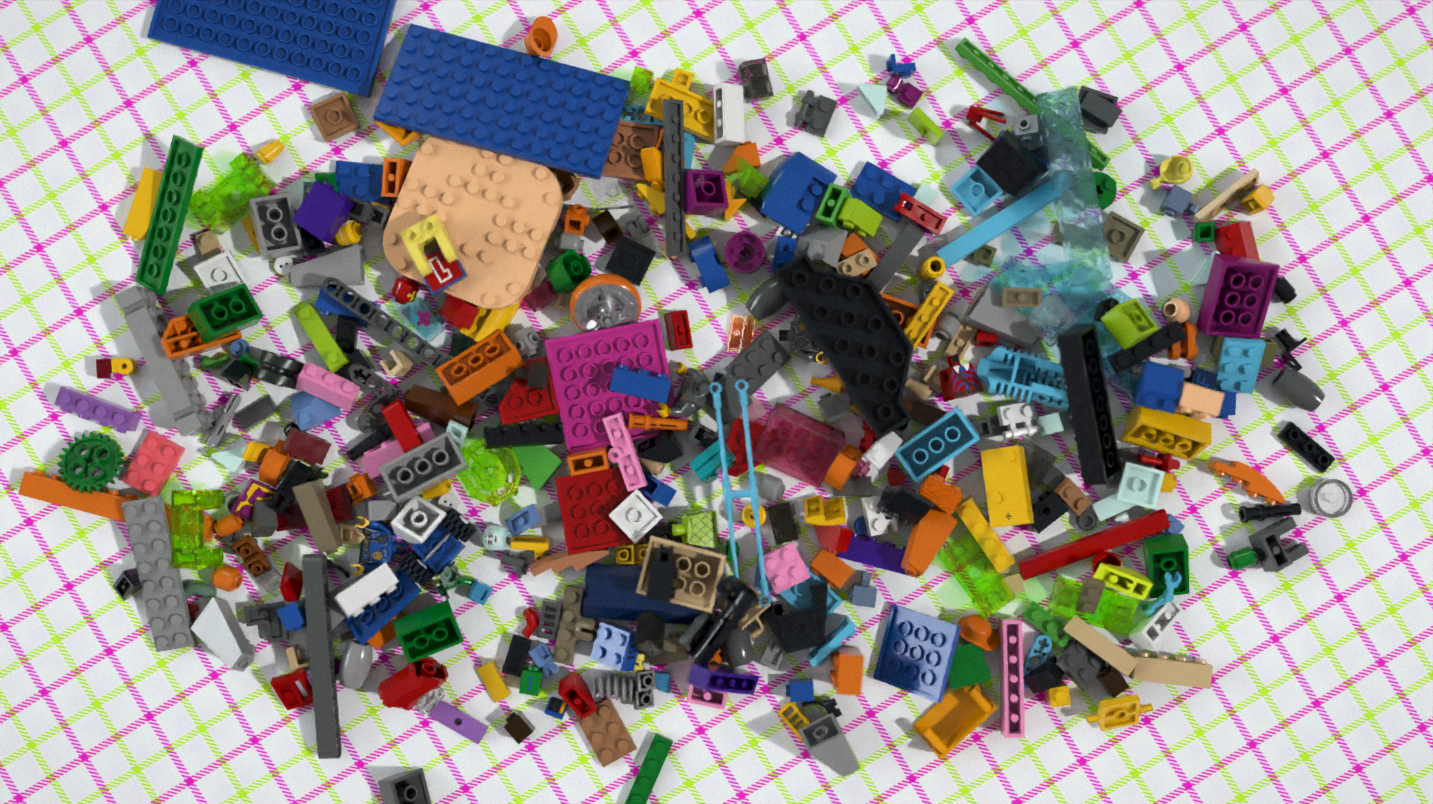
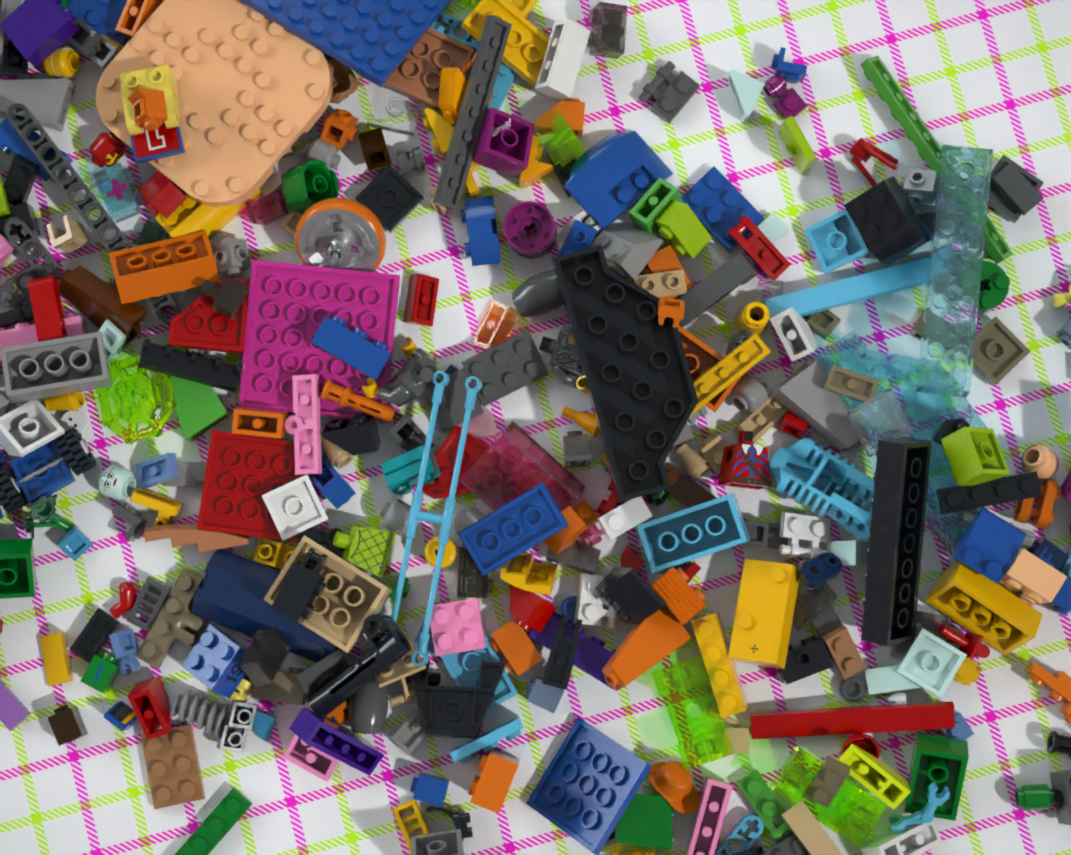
camera: 20 degrees right, 5 degrees down
none -> orange window [127,88,168,131]
none -> light grey head [380,499,411,536]
none -> blue tile [457,482,569,576]
none -> black hinge [542,615,583,690]
none -> orange tile [658,297,685,328]
none -> white slope [769,307,819,362]
none -> dark blue plate [798,553,842,589]

